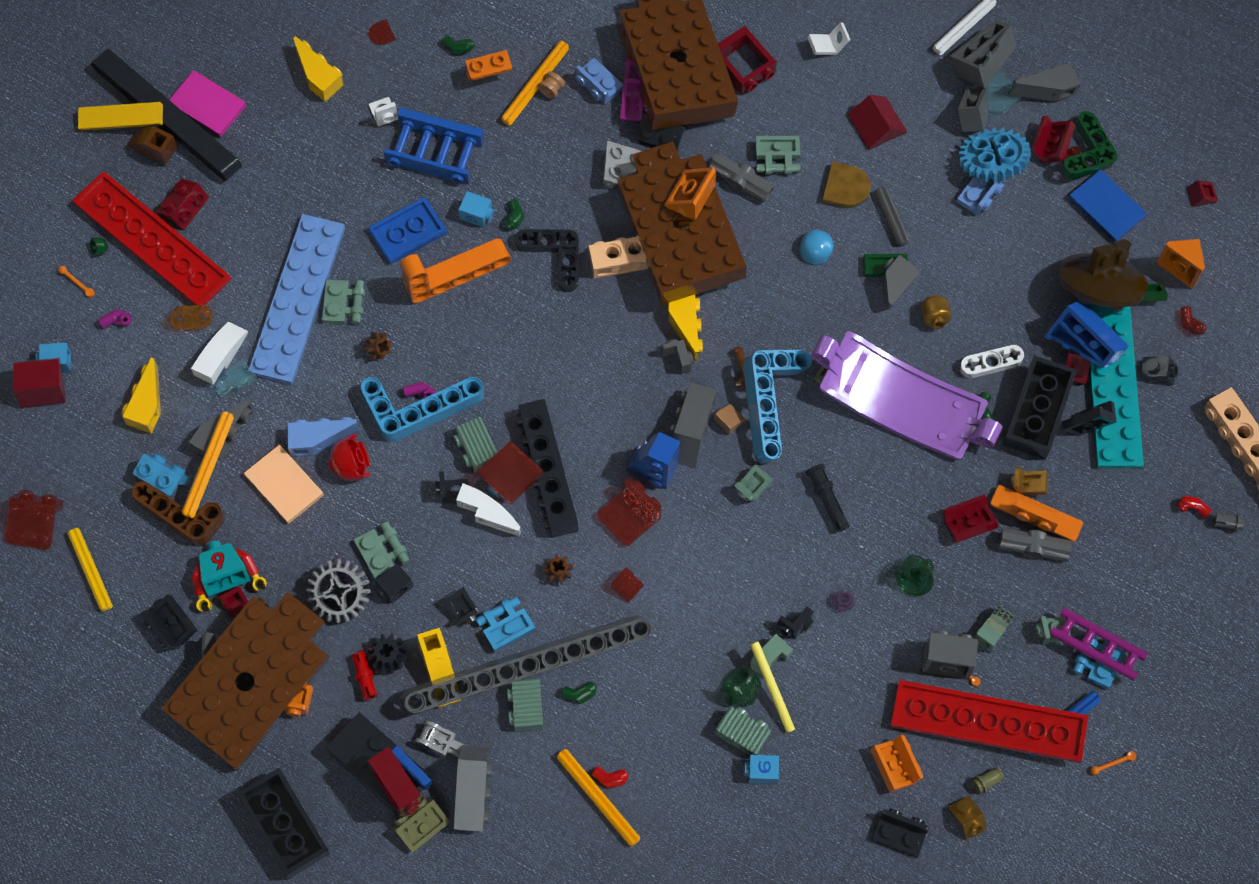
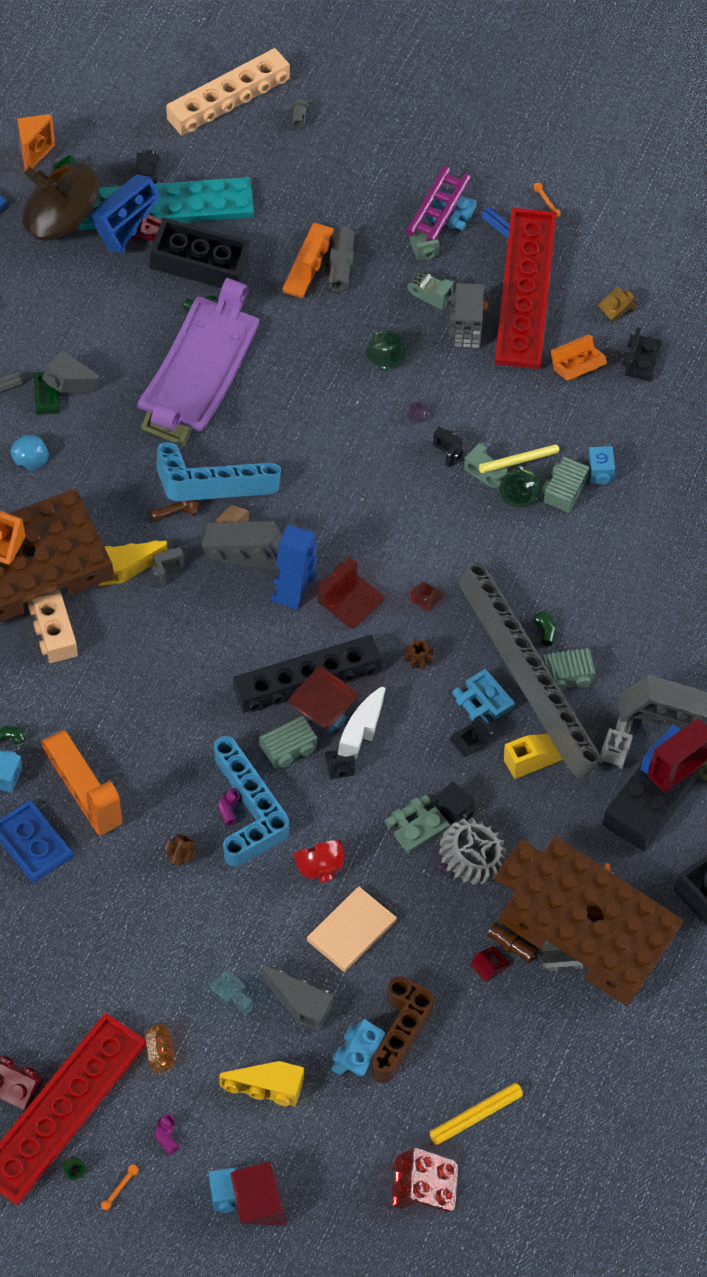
camera: 95 degrees left, 10 degrees down
black bracket [141,595,198,649] -> none
light orange axle [182,411,234,518] -> none
white slope [191,322,248,385] -> none
teal torso [192,541,267,612] -> none
medium blue plate [248,214,345,385] -> none
medium blue slope [288,417,359,457] -> none
sand green plate [322,280,366,325] -> none
red pin [351,651,378,701] -> none
black gear [367,633,407,674] -> none
black beam [515,229,579,293] -> none
light orange axle [557,749,640,847] -> none
red arm [591,766,629,788] -> none
sand green bracket [734,465,774,501] -> none
black pin [806,464,850,533] -> none
pearl gold head [920,295,952,329] -> none
dark red bracket [943,495,998,543] -> none
white beam [960,345,1024,379] -> none
olive pin [972,767,1005,793] -> none
pearl gold bracket [1011,467,1049,496] -> none
black bracket [1062,401,1117,436] -> none
red arm [1177,495,1212,519] -> none
clear red arm [1180,306,1206,335] -> none

